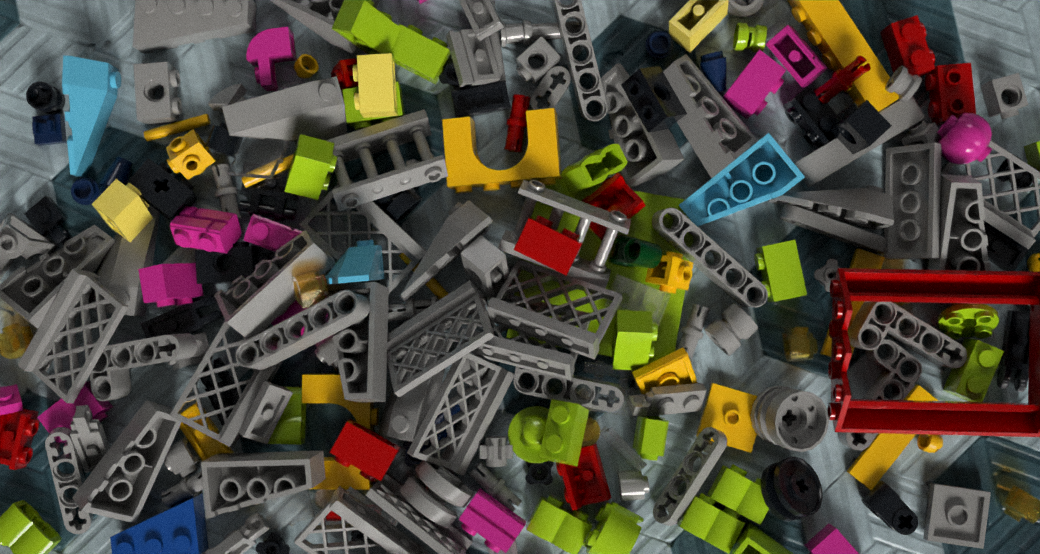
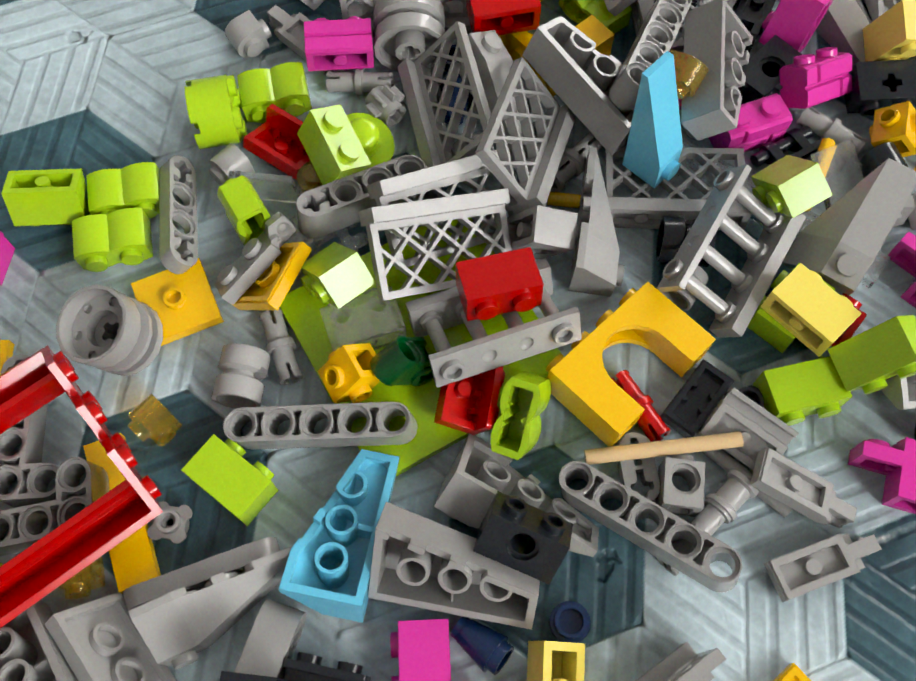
camera: 140 degrees right, 20 degrees down
yellow hinge [293,54,319,79] -> none
black wheel [760,456,823,522] -> none
none -> tan bar [584,431,744,465]

